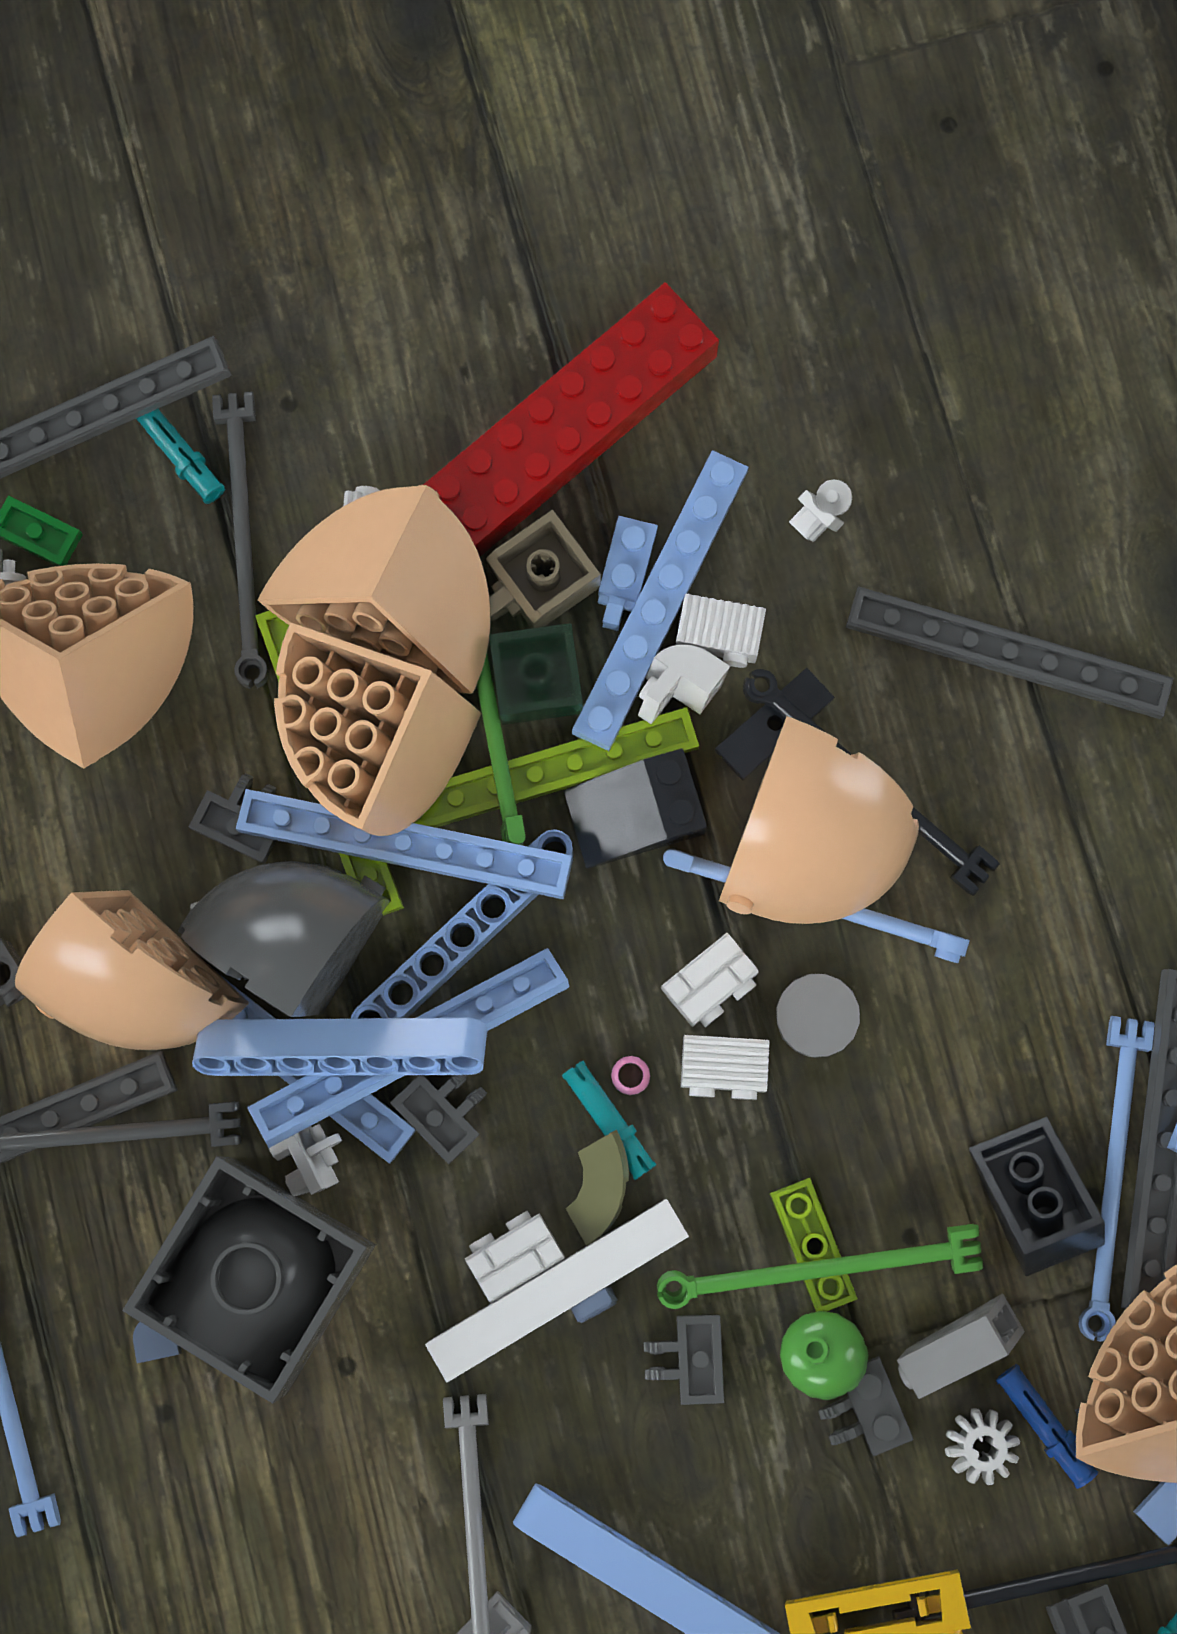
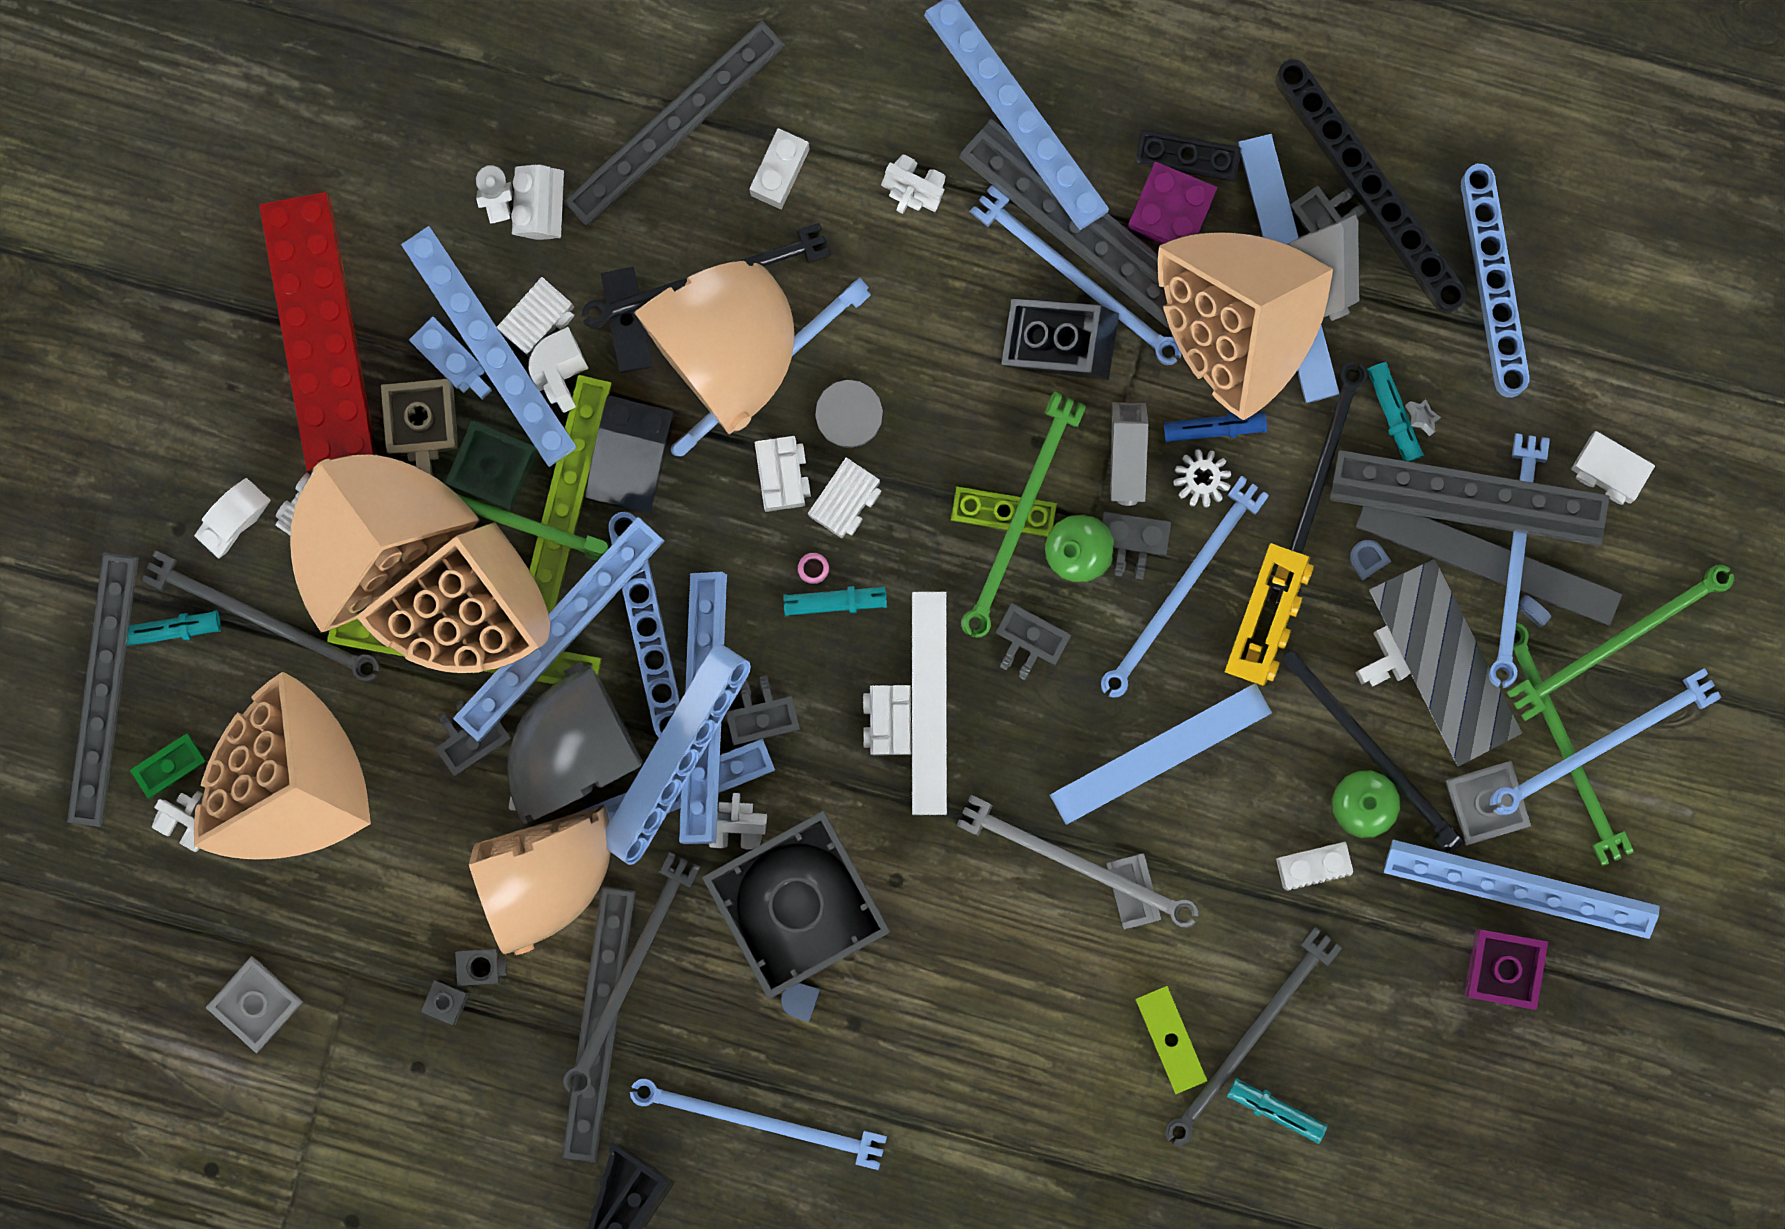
camera: 55 degrees left, 5 degrees up
olive tile [566,1130,629,1246] -> none
sand blue tile [571,1287,618,1323] -> none
none -> white brick [194,478,271,559]
none -> white brick [511,165,564,240]
none -> white brick [749,128,810,210]
none -> white hips [881,154,946,214]
none -> light blue hinge [1101,476,1269,698]

